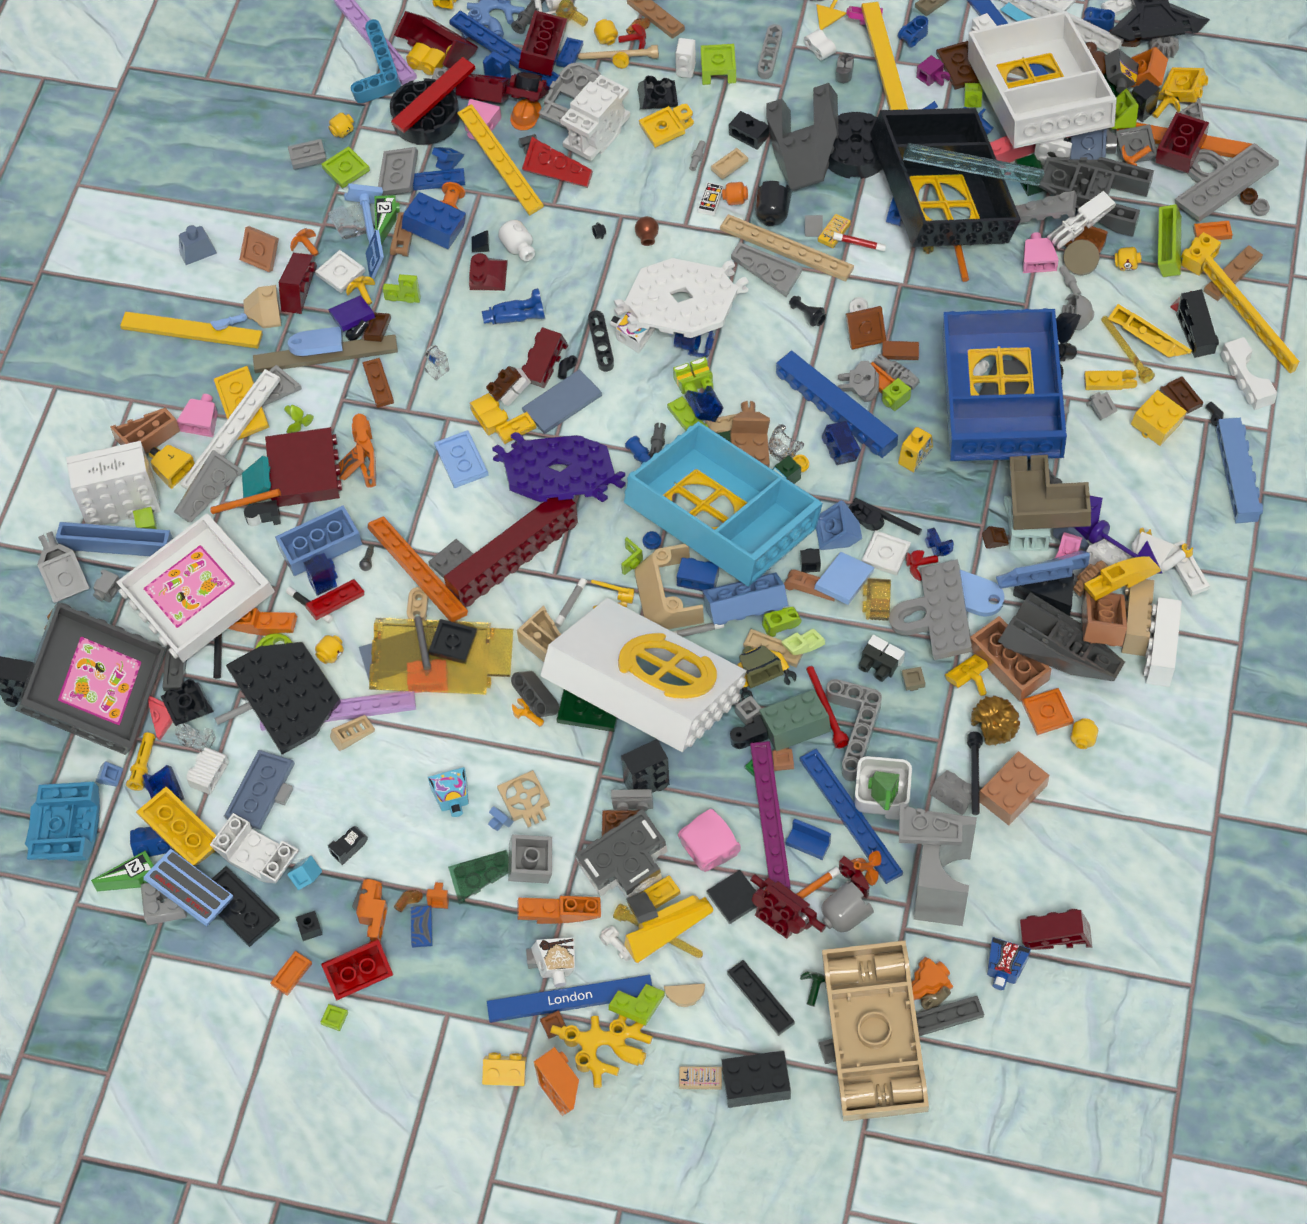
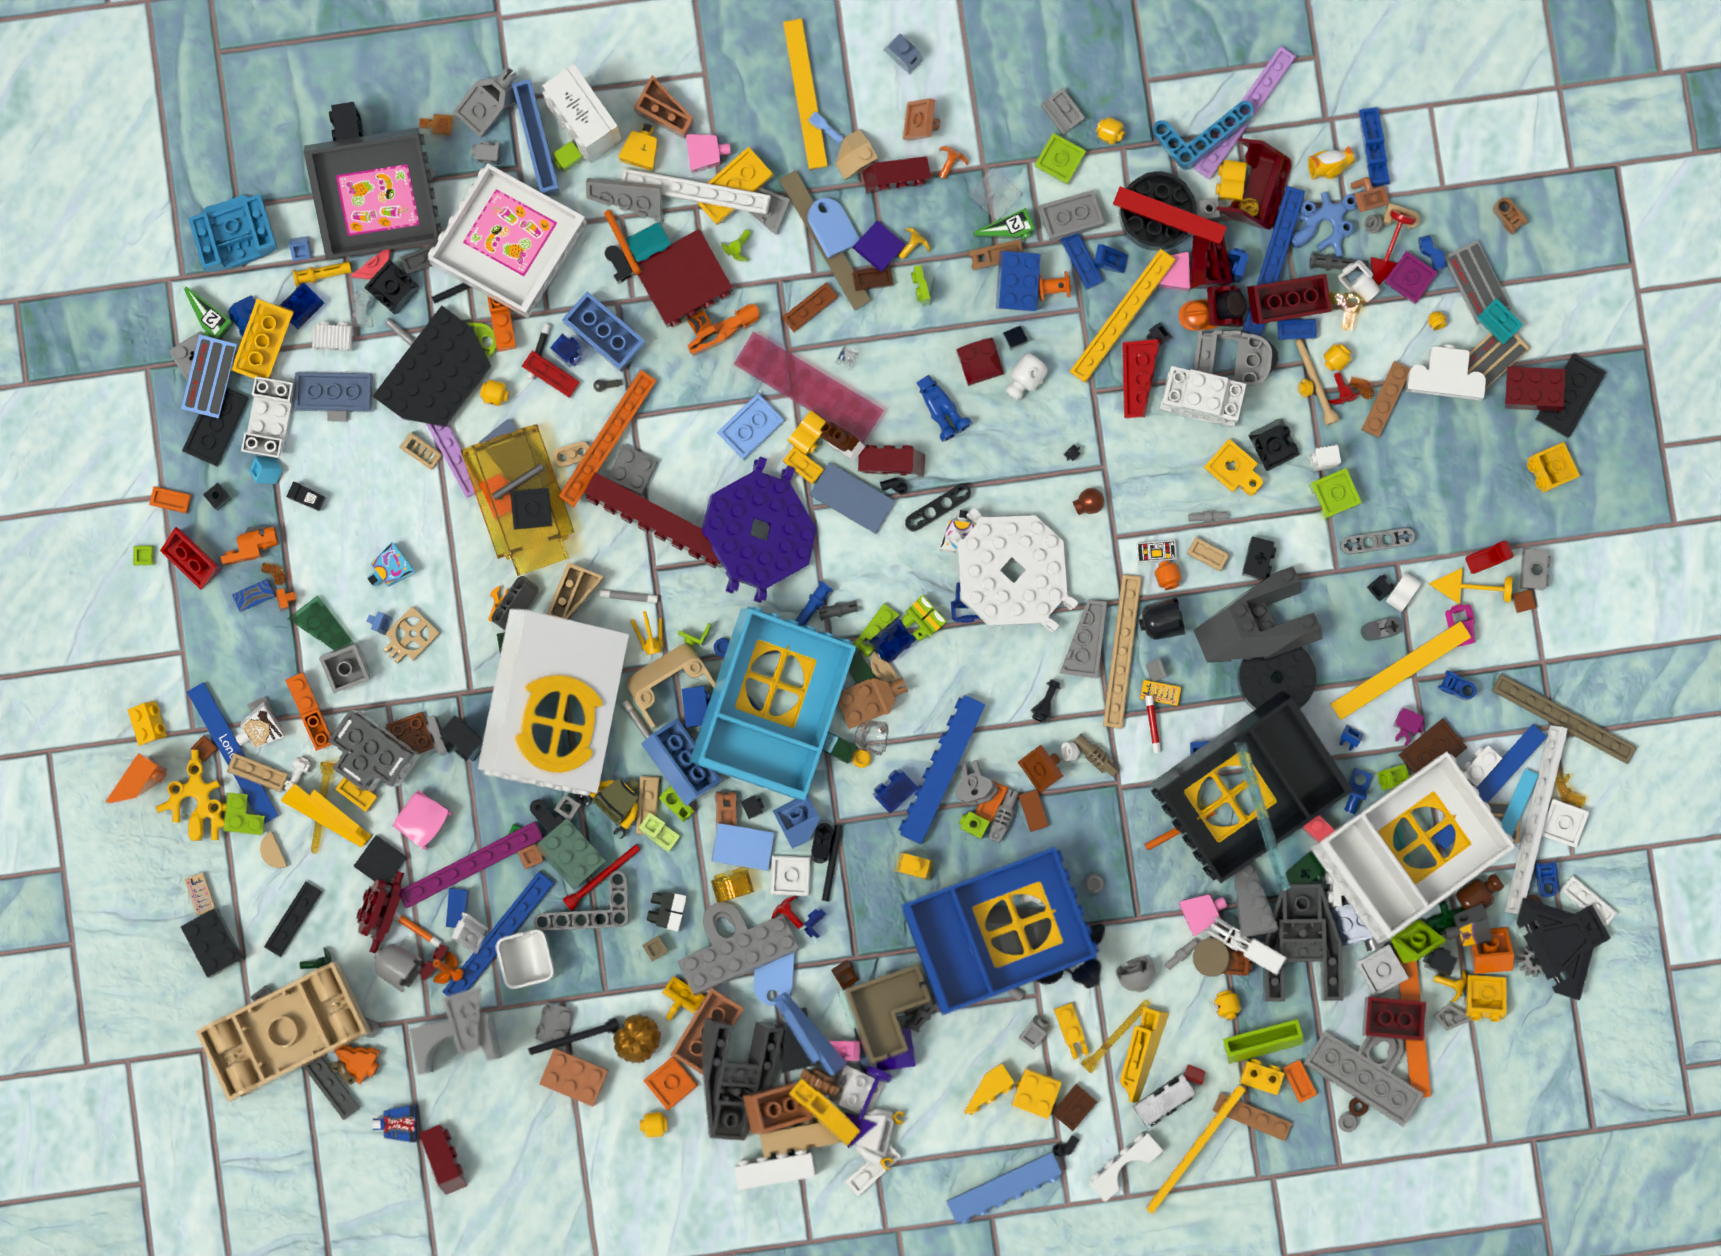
camera: 65 degrees right, 25 degrees up
white plate [315,250,366,293] -> none
light blue piece [344,183,384,279] -> none
black arm [345,320,369,341] -> none
dark grey tile [626,892,658,924] -> none
bright green slope [868,771,900,810] -> none
orange plant [1122,145,1152,166] -> none
none -> tan tile [226,753,288,793]
none -> white plate [451,912,489,954]
none -> clear pink plate [733,332,884,443]
none -> yellow slope [964,1063,1014,1115]
none -> dark tan hinge [1073,734,1118,777]
none -> black tile [1367,575,1394,601]

